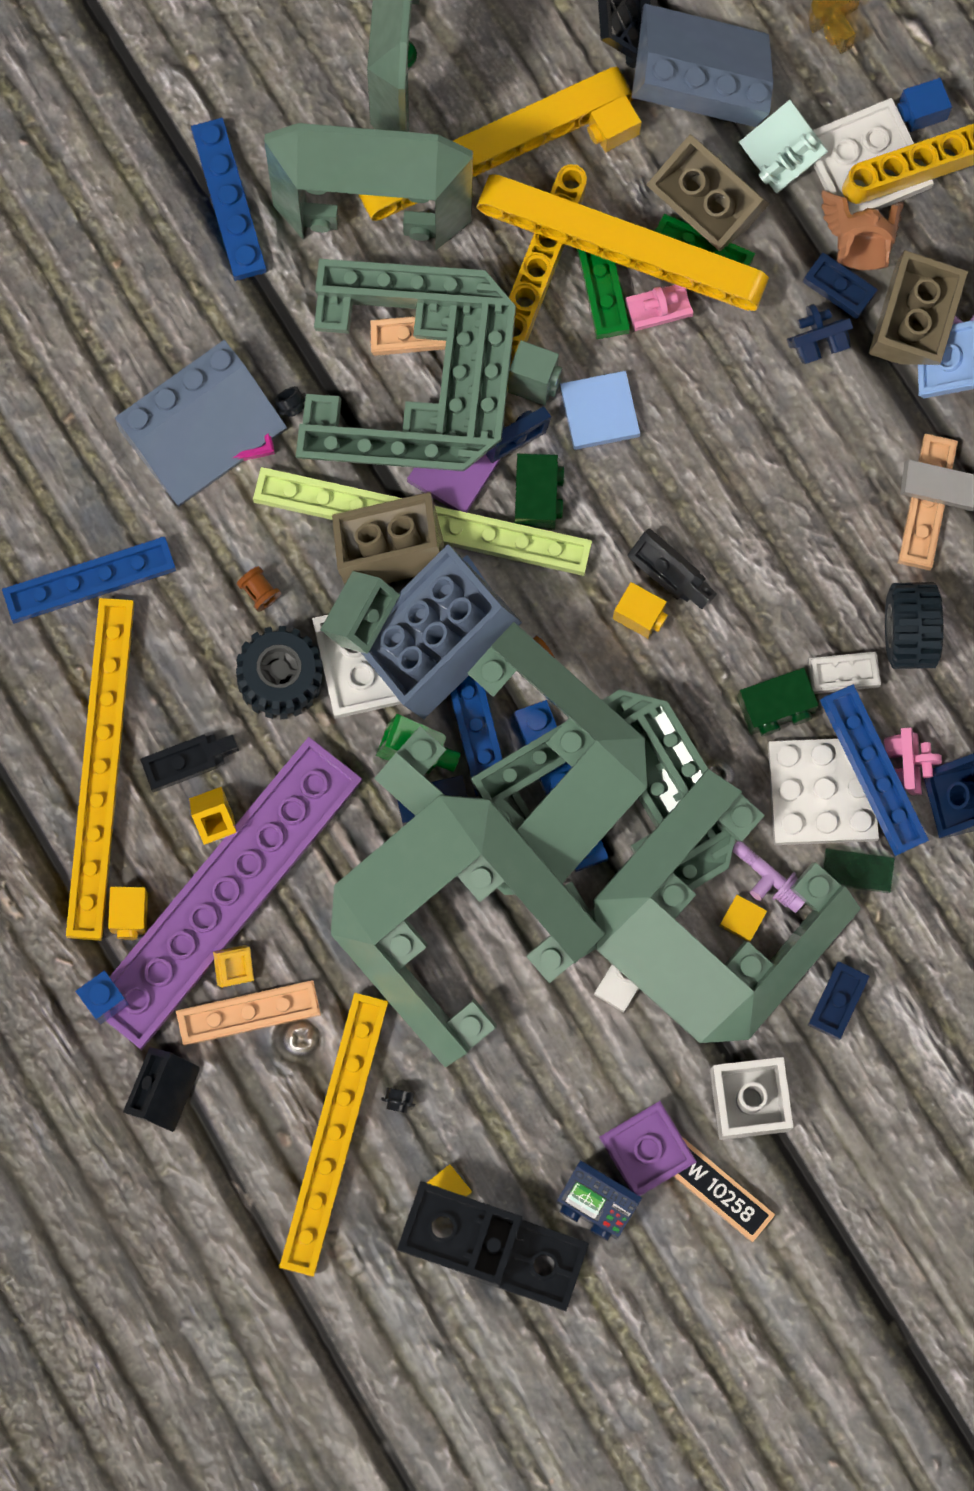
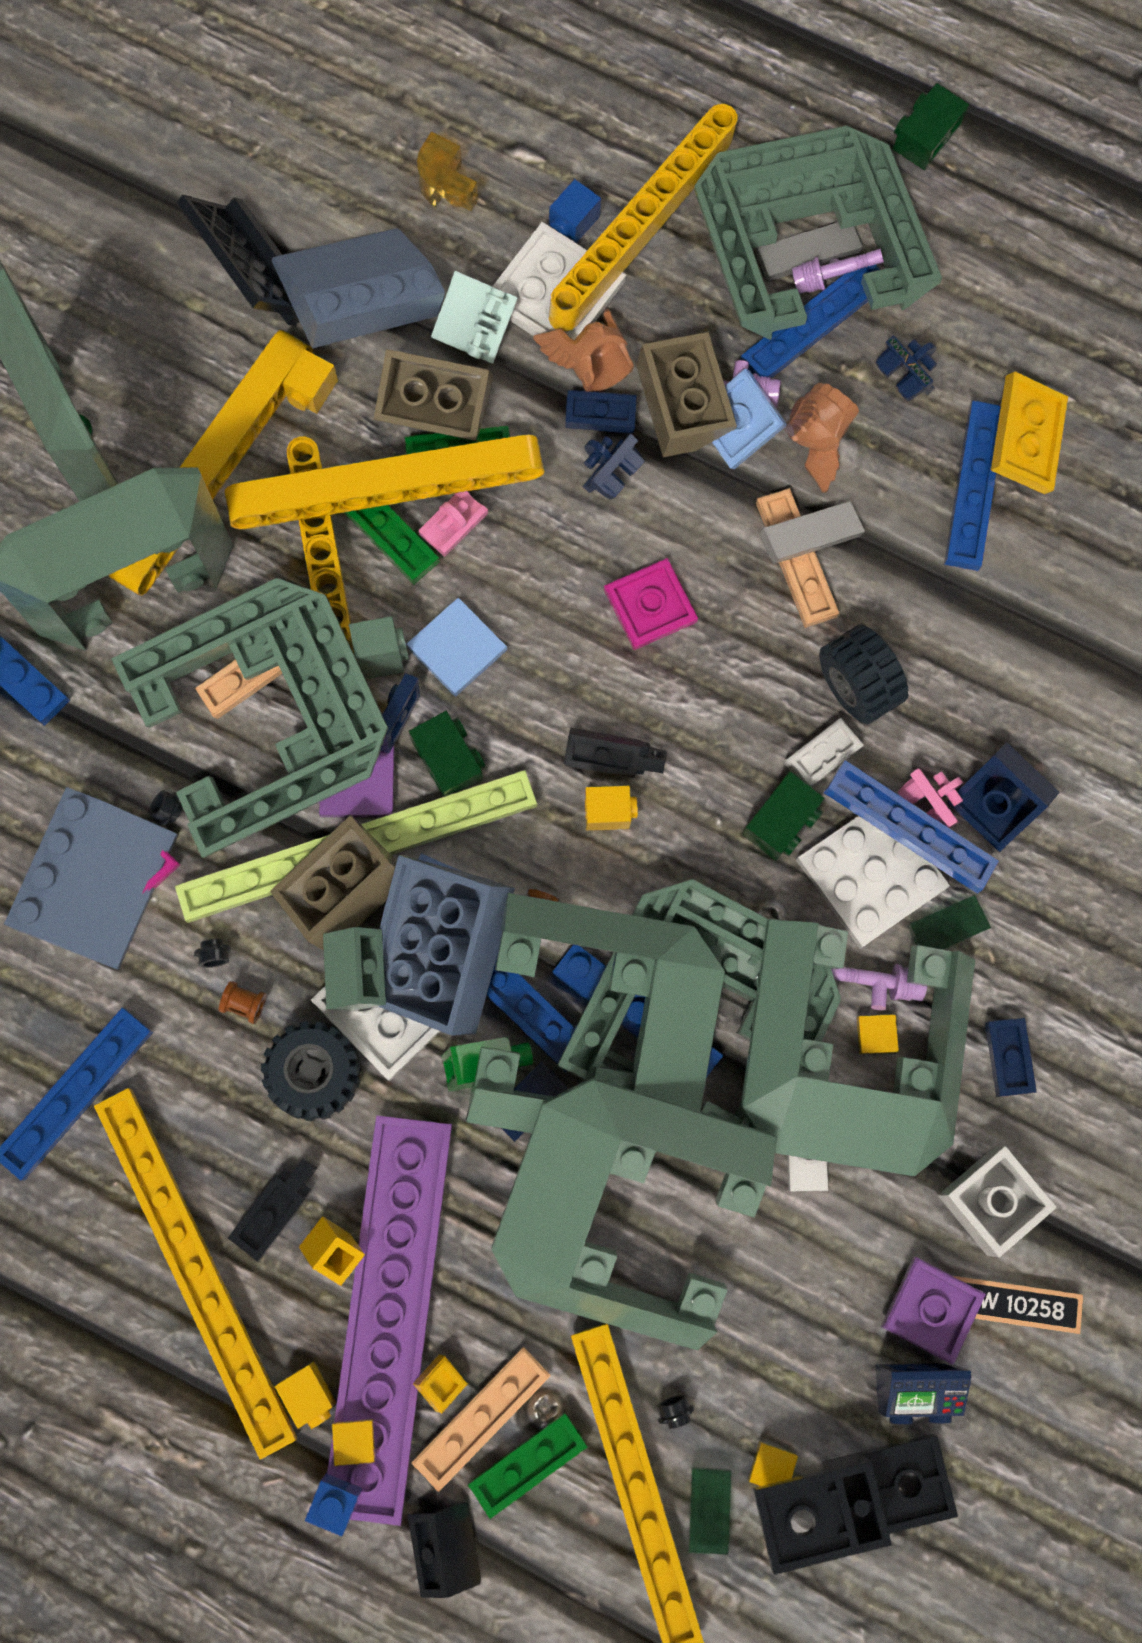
camera: 35 degrees left, 0 degrees up
none -> black plate [194,939,231,968]
none -> yellow tile [332,1419,375,1466]
none -> green plate [468,1412,588,1519]
none -> dark pink tile [604,558,698,650]
none -> clear green plate [688,1467,732,1555]

